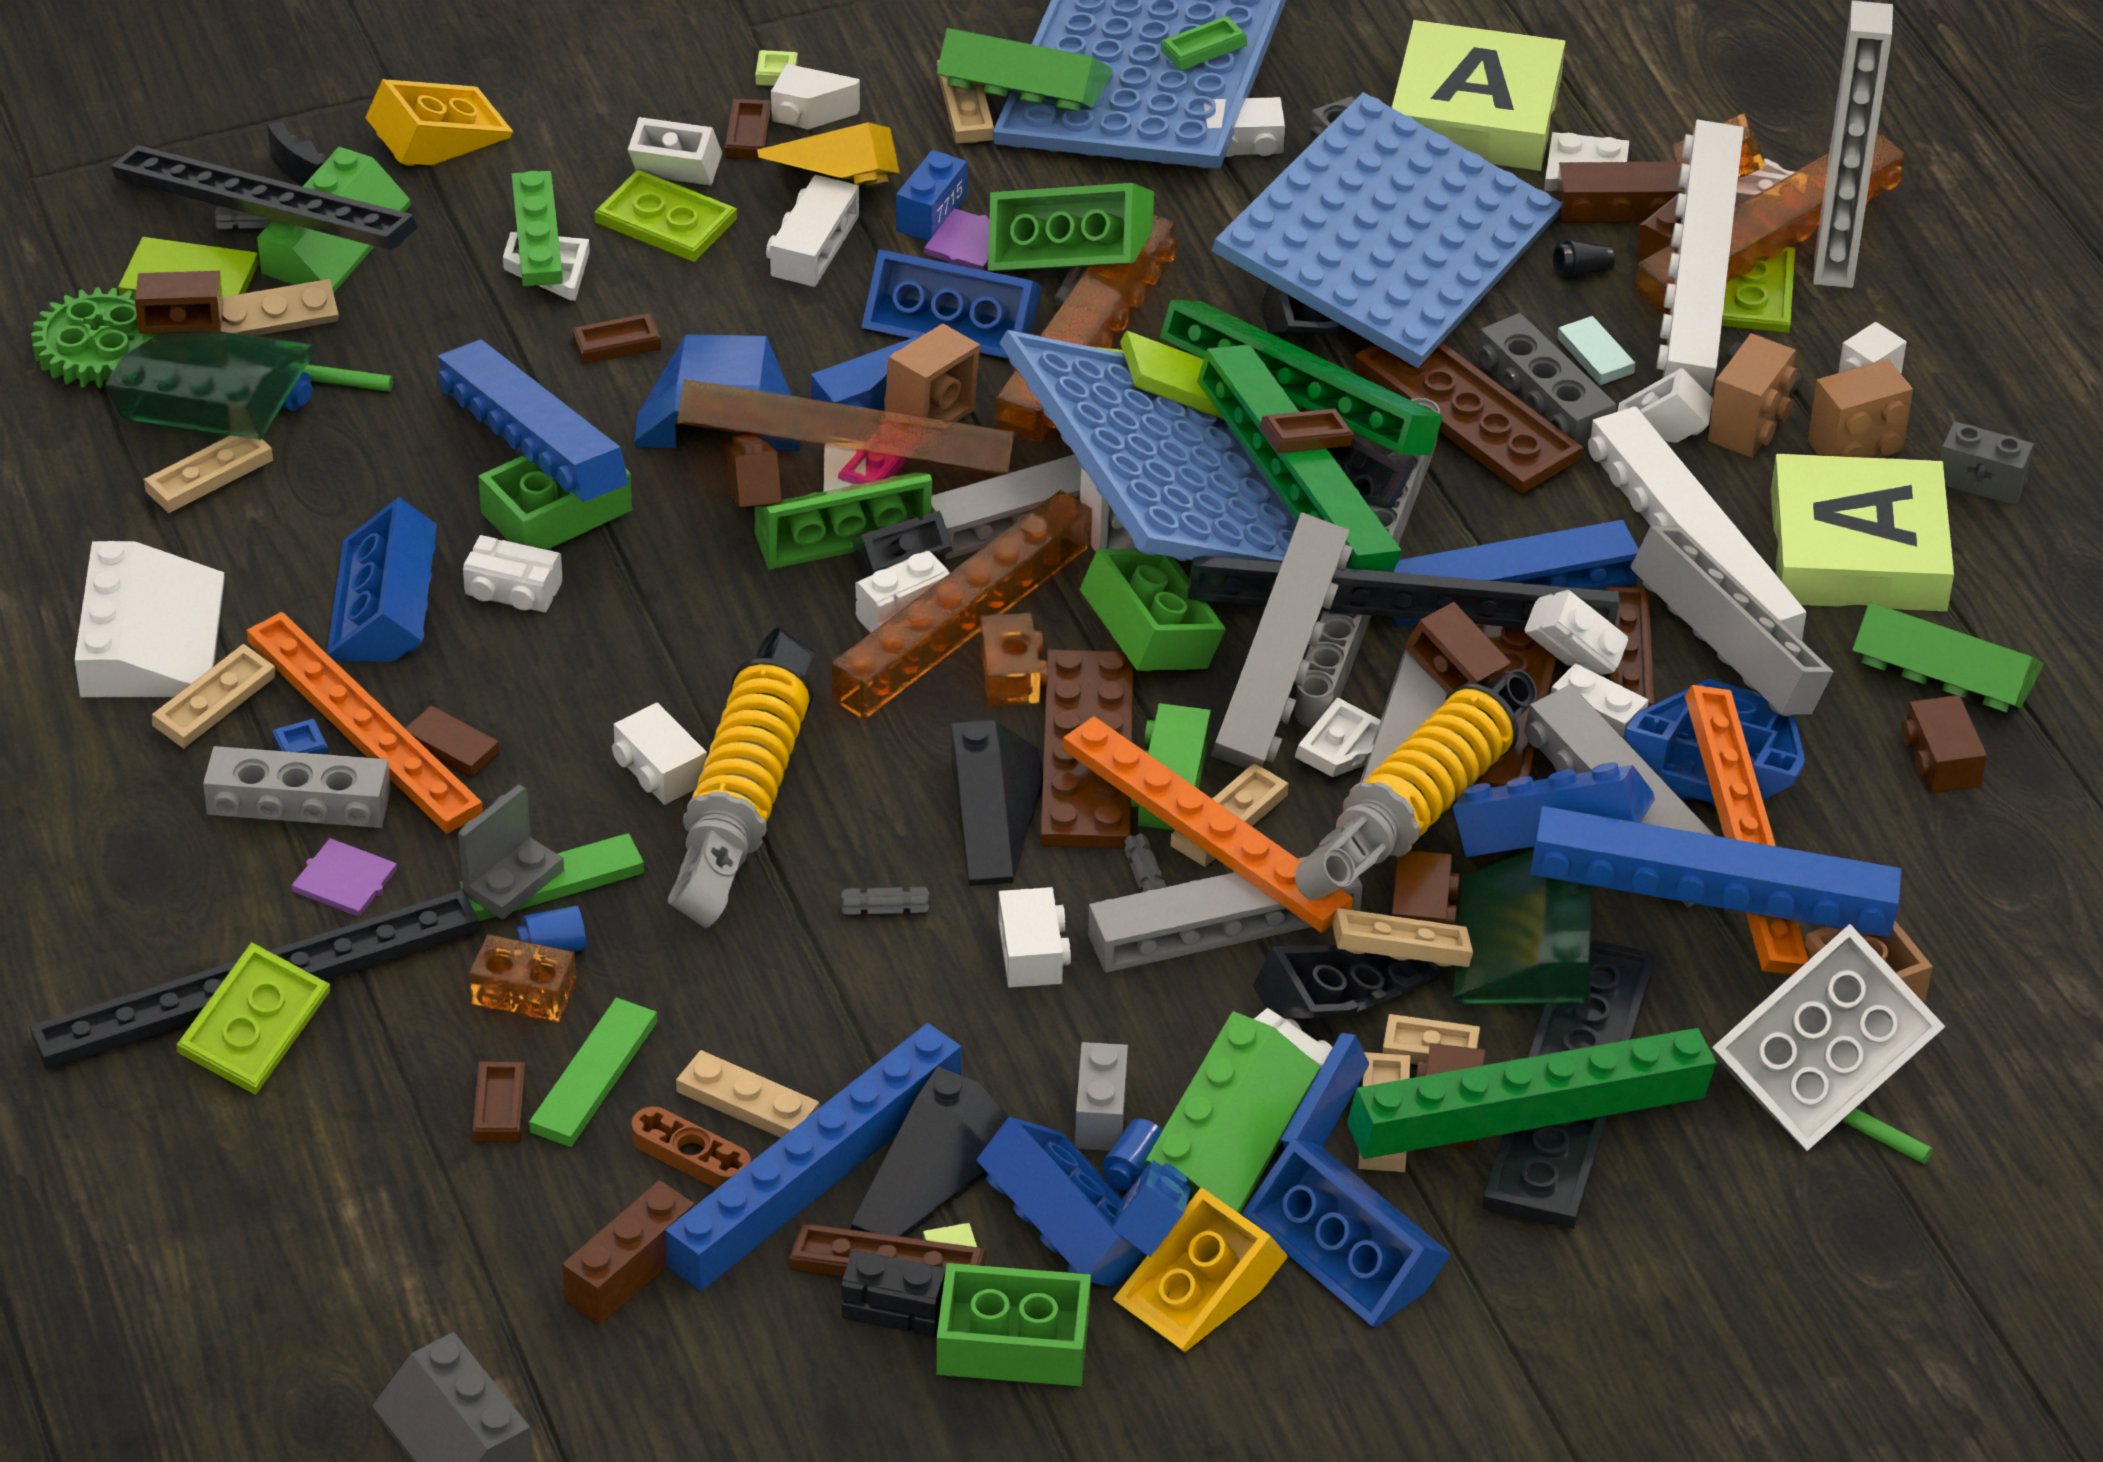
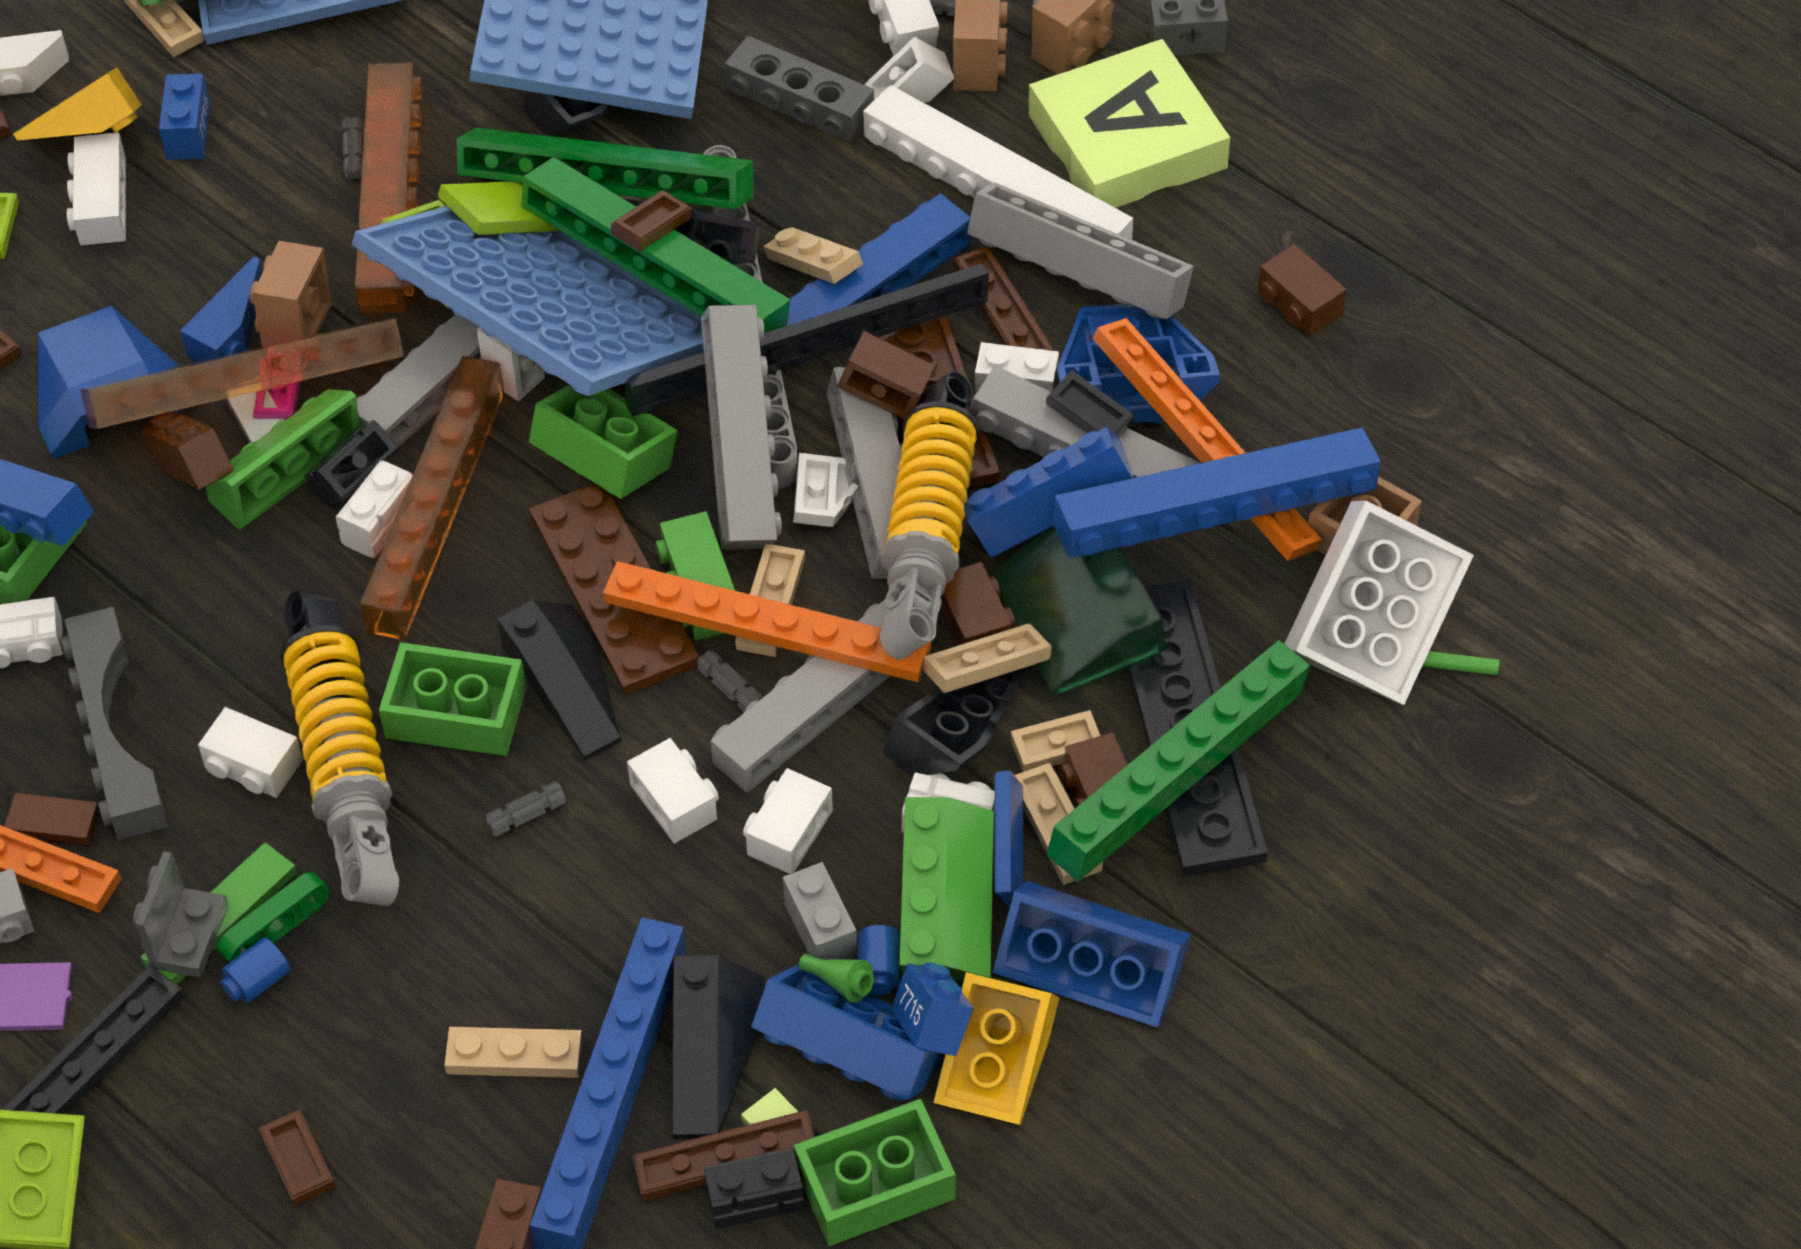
camera: 25 degrees left, 10 degrees up
clear orange brick [470,934,576,1022] -> none
bright green tile [529,997,657,1147] -> none
dark orange beam [631,1107,751,1189] -> none
blue slope [861,249,1042,359] -> none
medium lavender piece [924,208,989,271] -> none
clear orange brick [980,613,1048,706] -> none
bright green slope [988,183,1154,272] -> none
reddish brown plate [1354,342,1583,494] -> none
white brick [1524,590,1628,675] -> none
light aqua tile [1557,316,1635,385] -> none
bright green slope [1852,602,2044,712] -> none
none -> dark grey arch [61,606,168,840]
none -> green beam [217,872,330,963]
none -> bright green brick [379,642,527,756]
none -> white brick [743,768,833,874]
none -> tan plate [763,227,863,284]
none -> bright green cone [799,954,874,1003]
none -> black tile [1046,370,1134,437]

